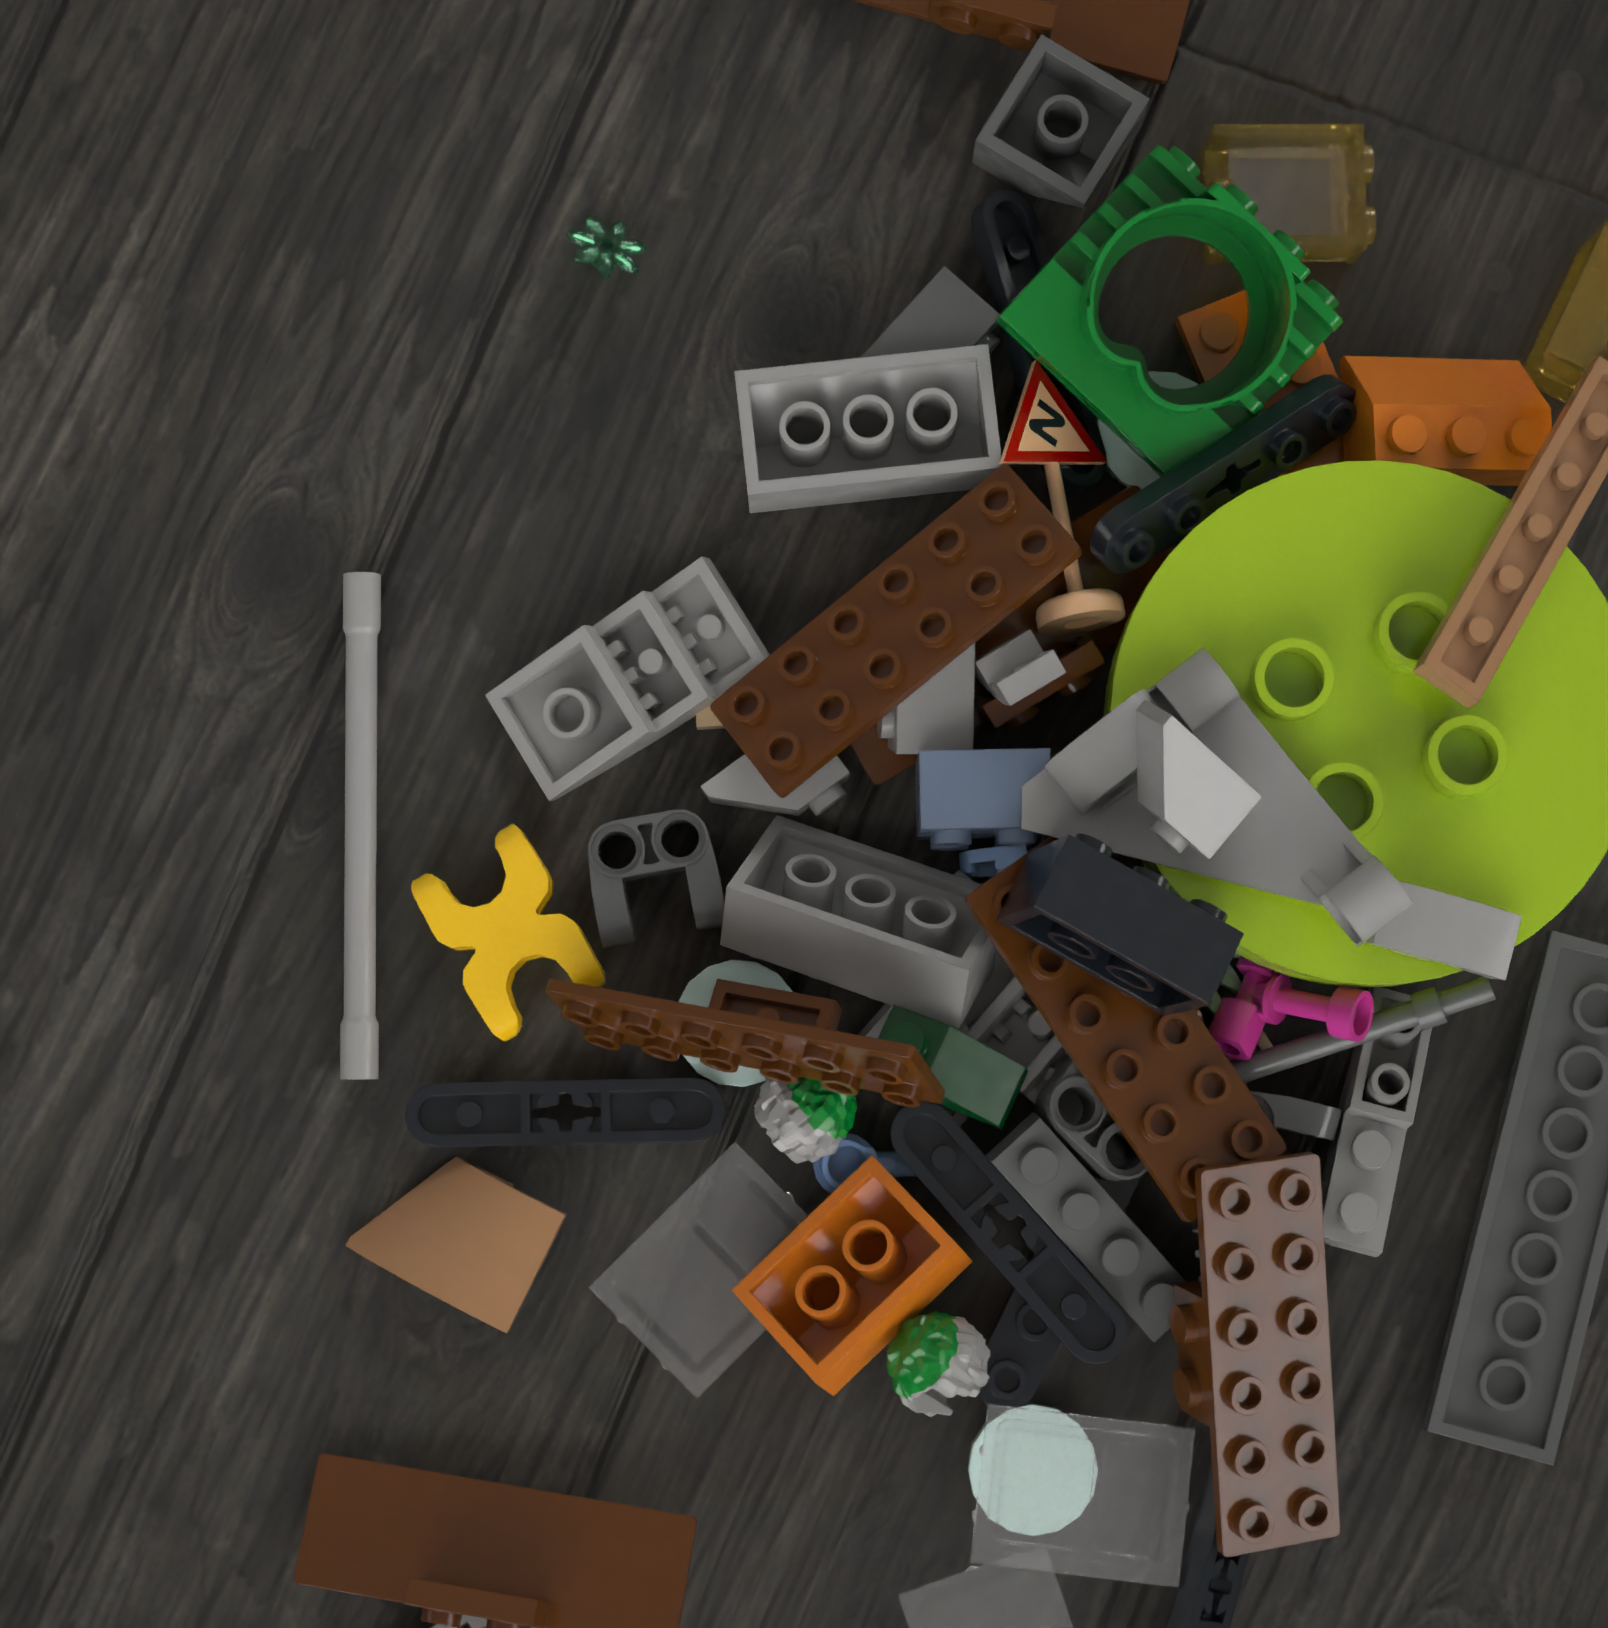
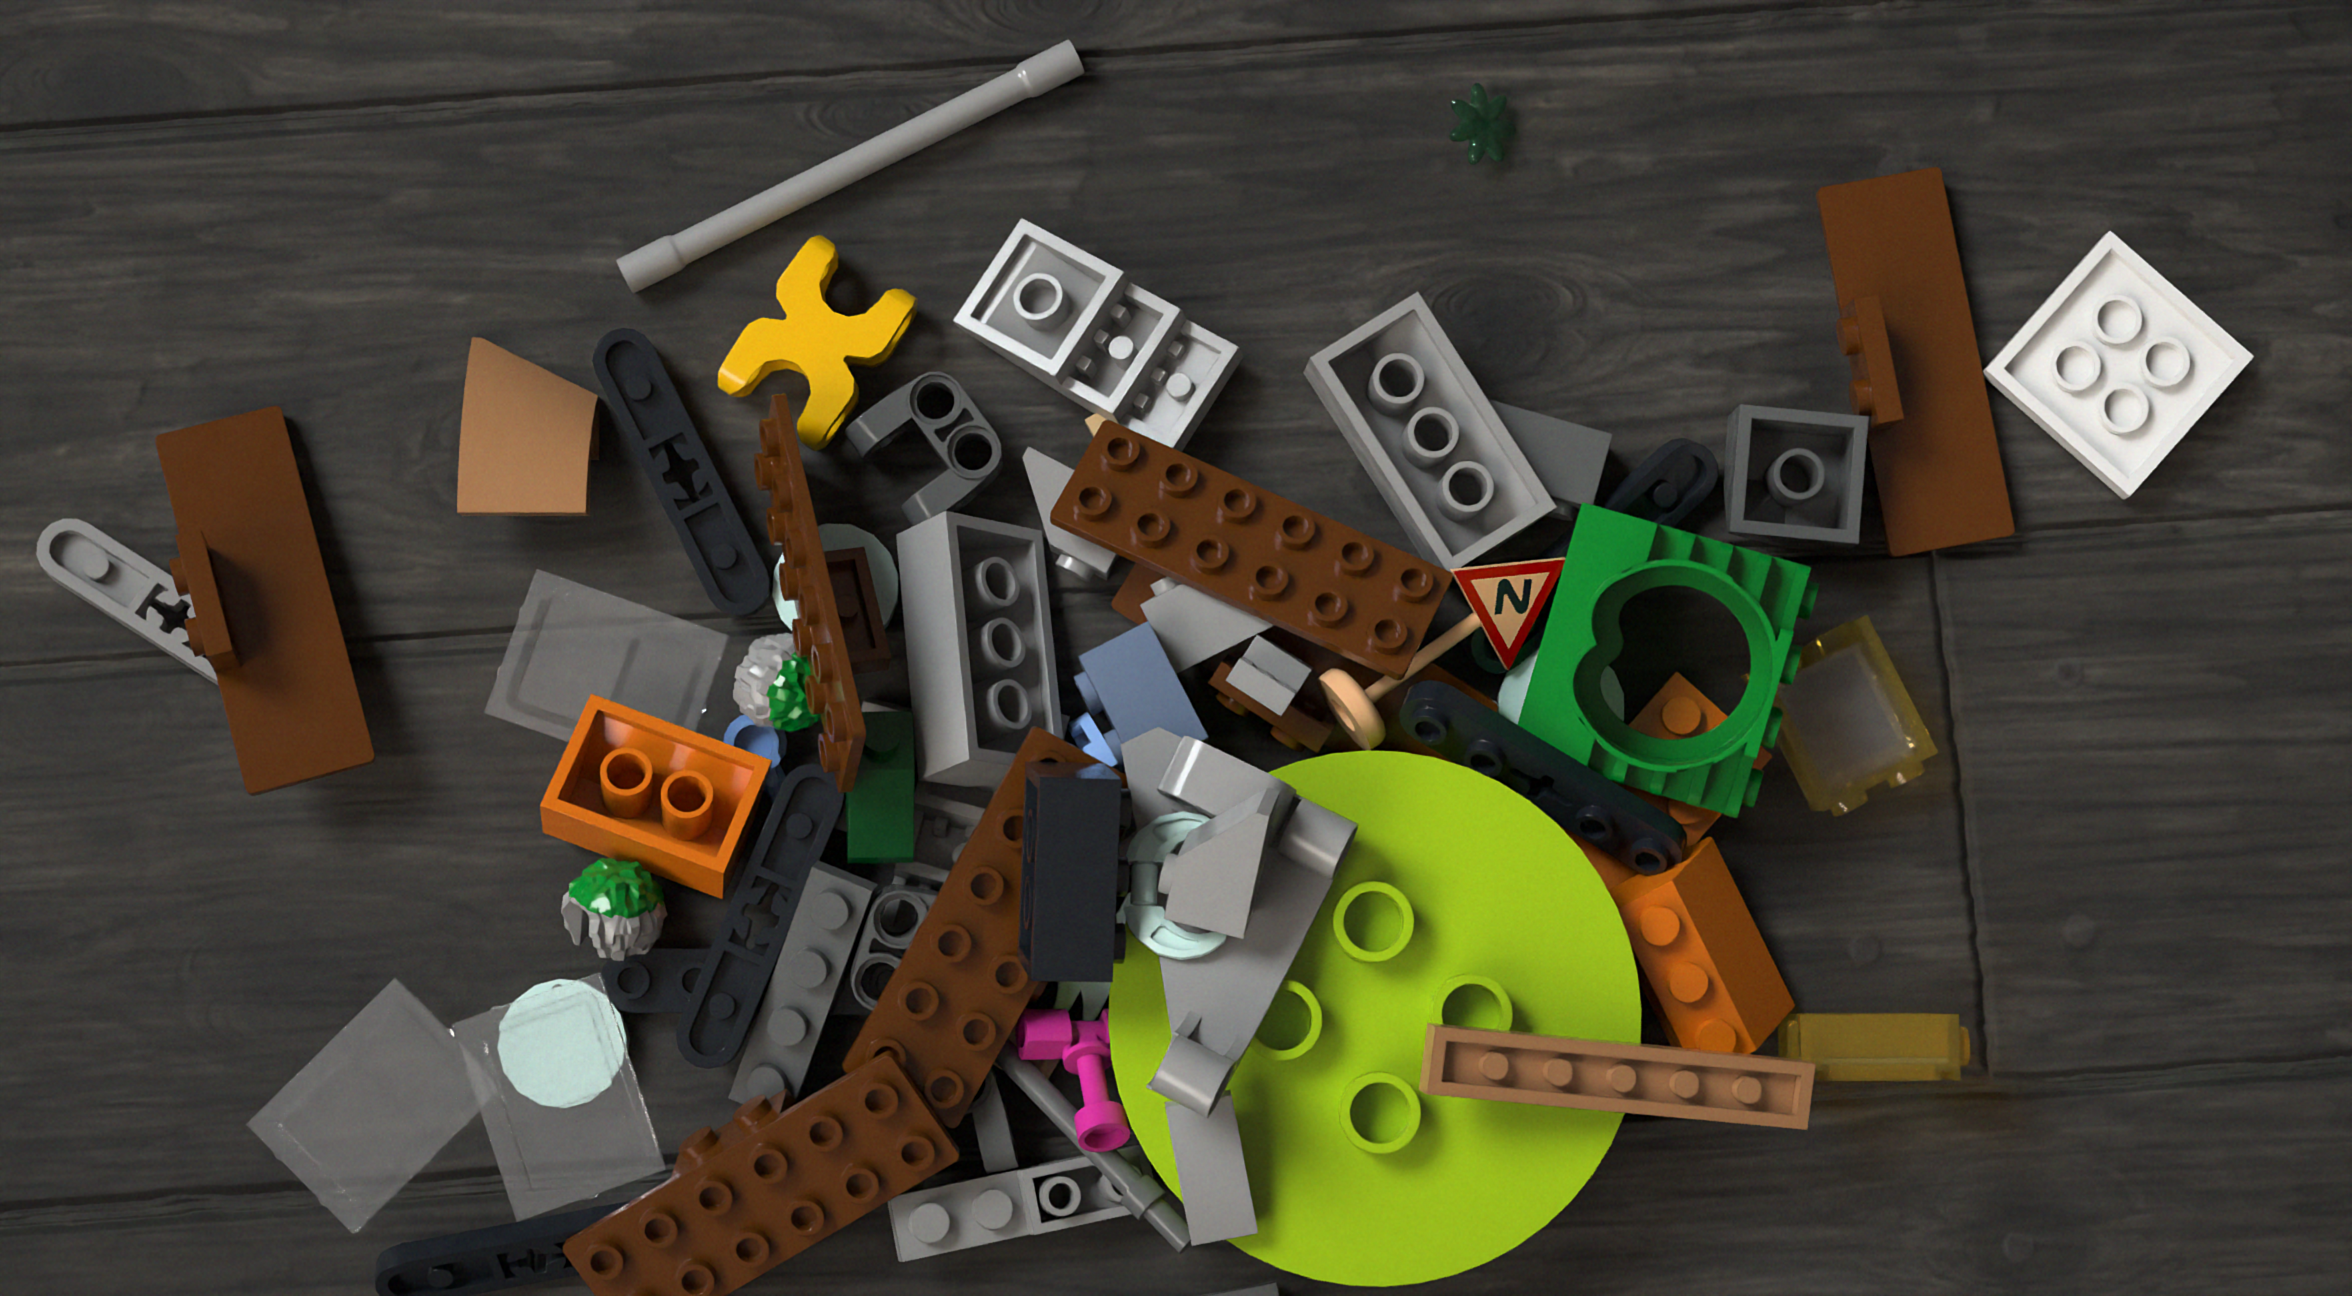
camera: 60 degrees right, 0 degrees up
none -> light aqua piece [1123,811,1227,960]

